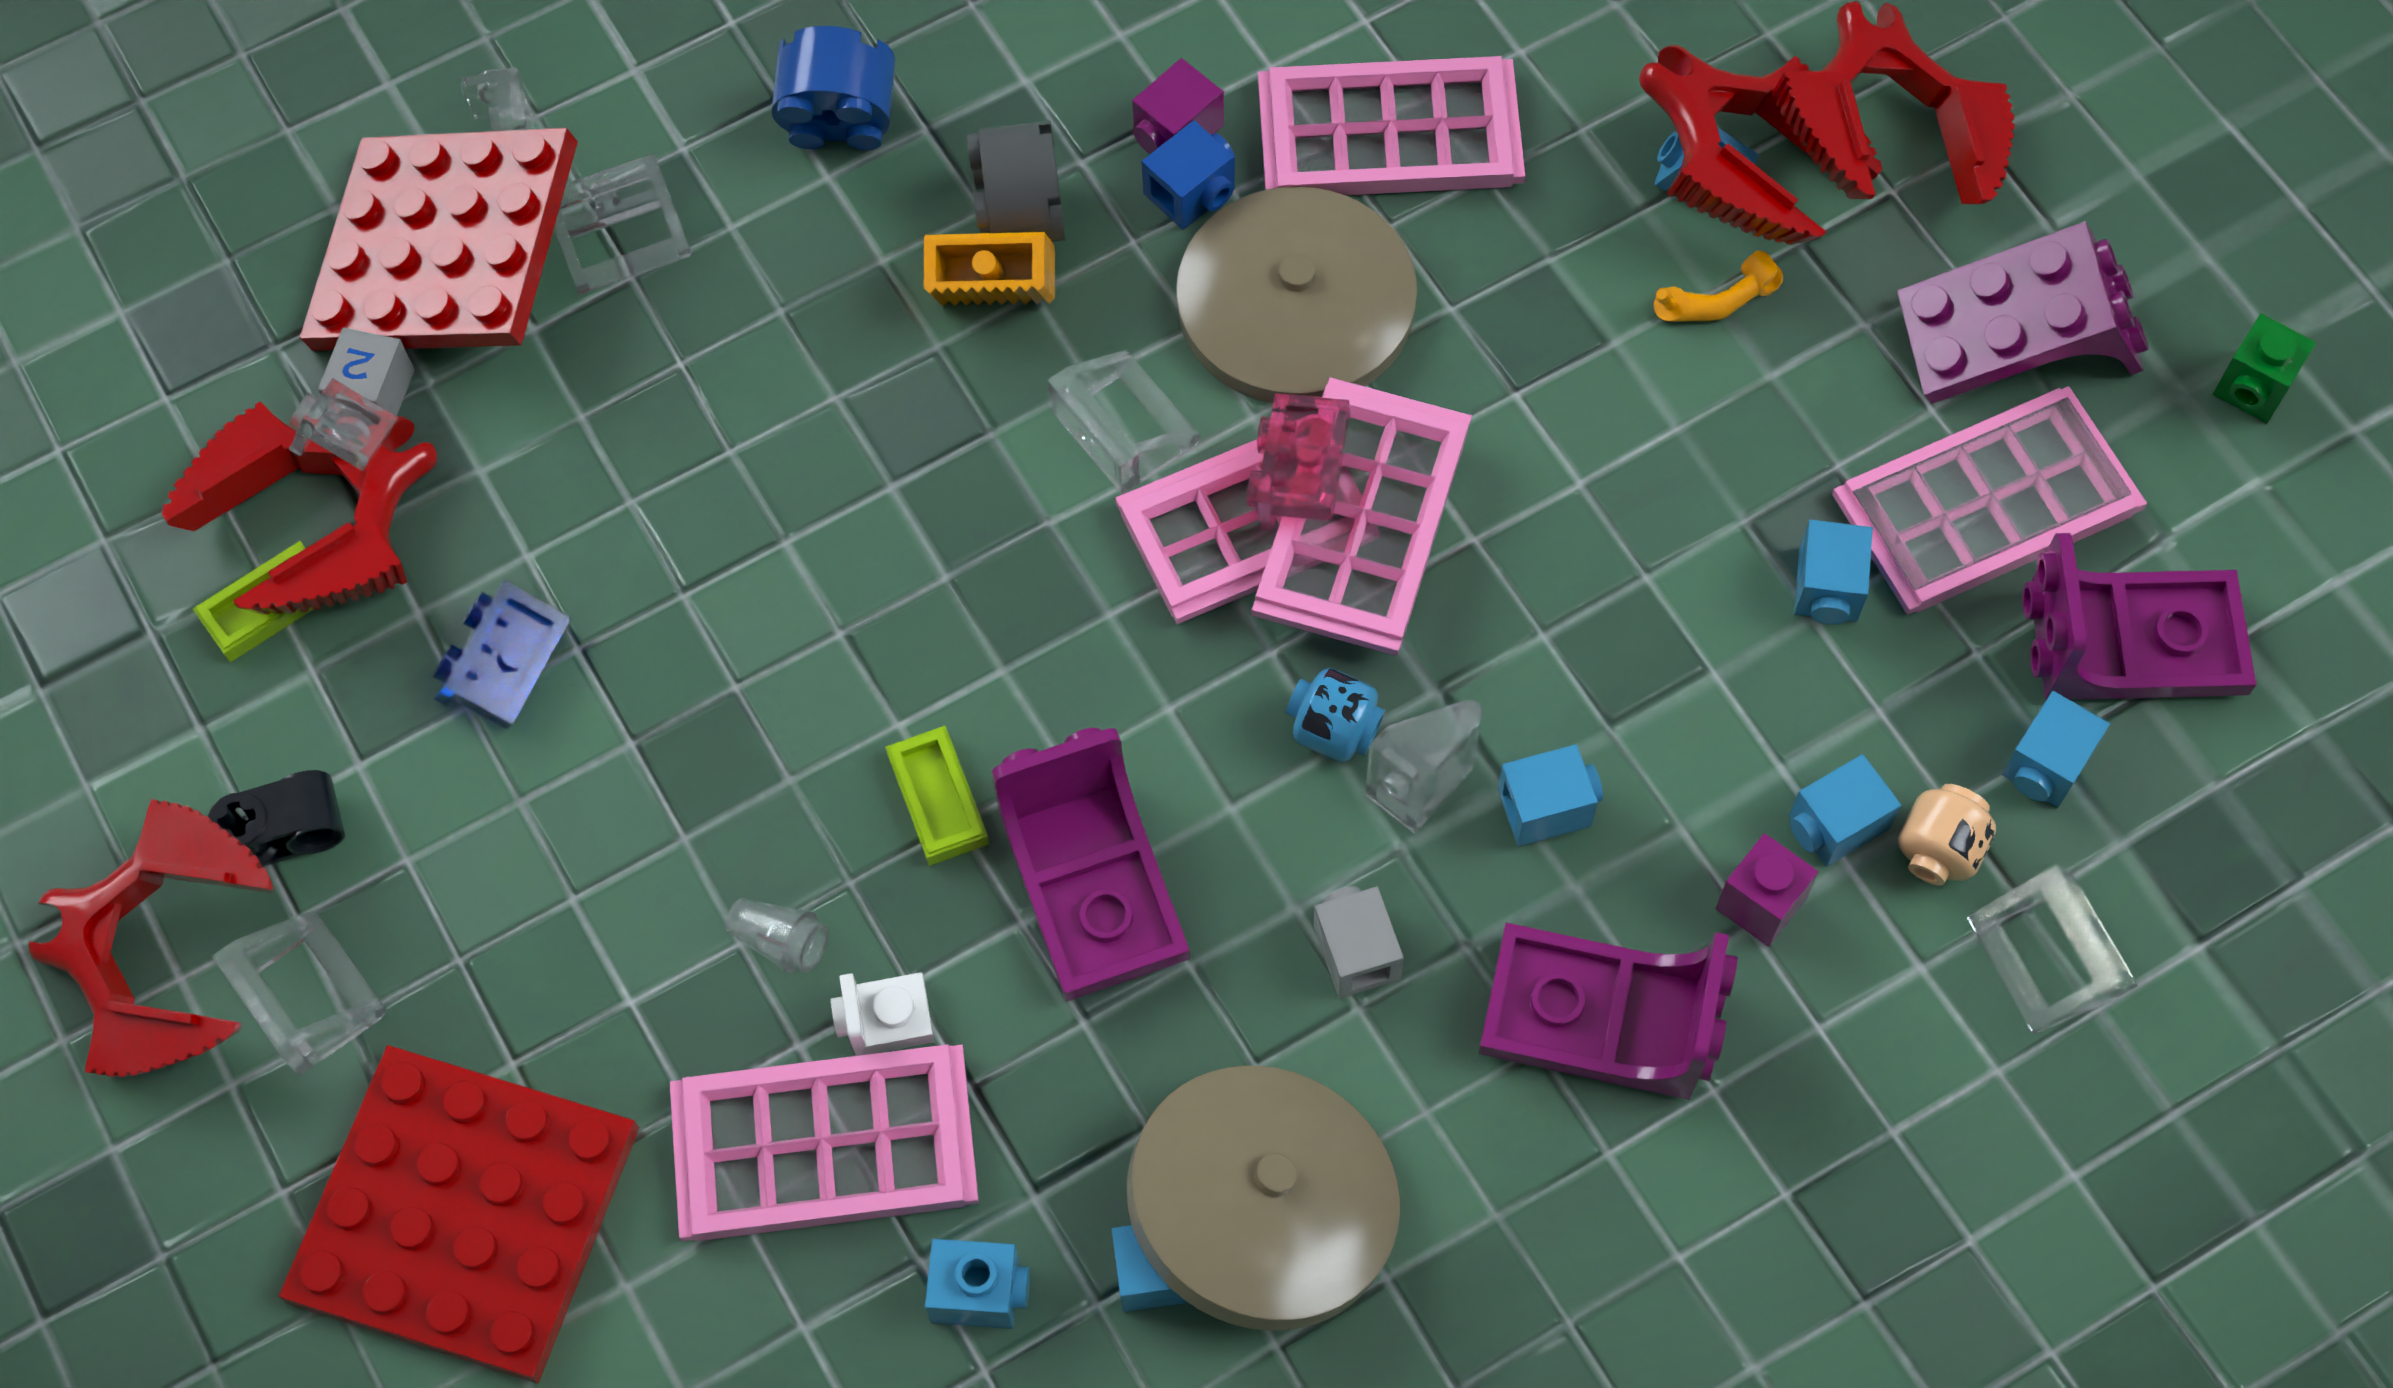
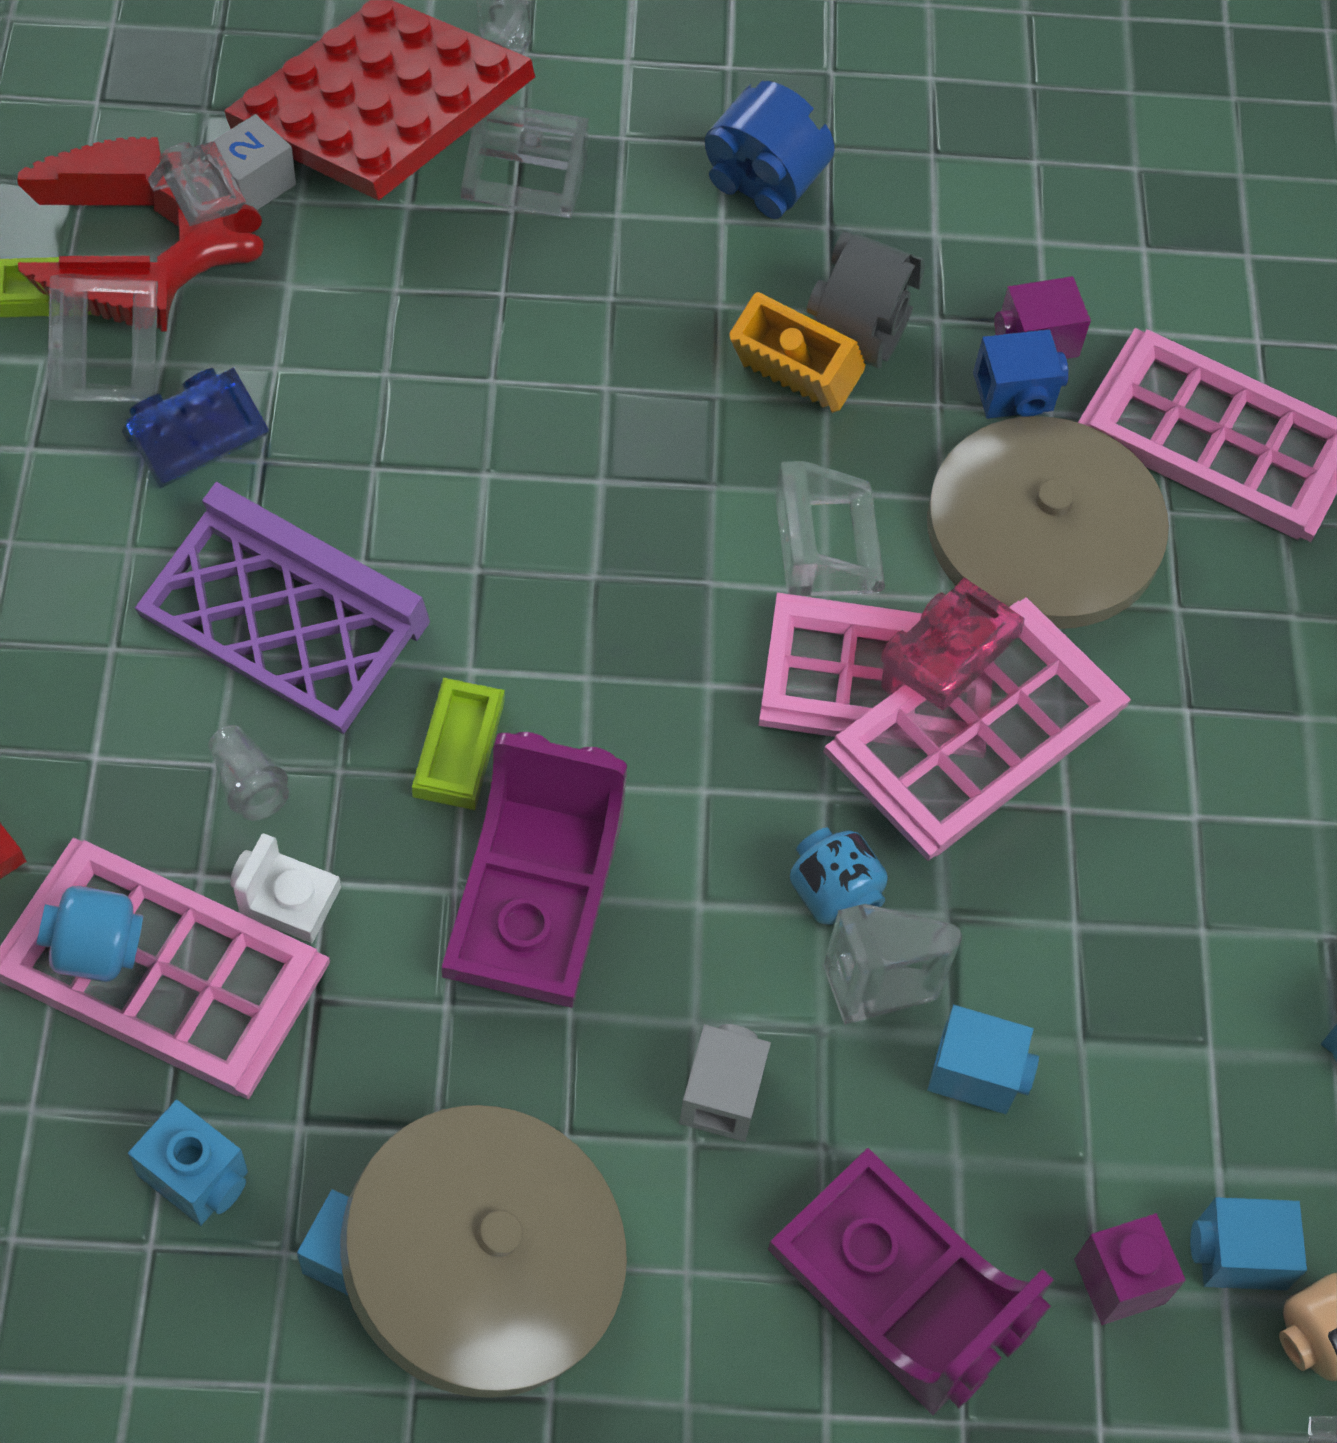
camera: 25 degrees right, 5 degrees down
none -> dark azure head [36,886,143,982]
none -> clear tile [48,273,158,402]
none -> medium lavender fence [135,482,430,734]

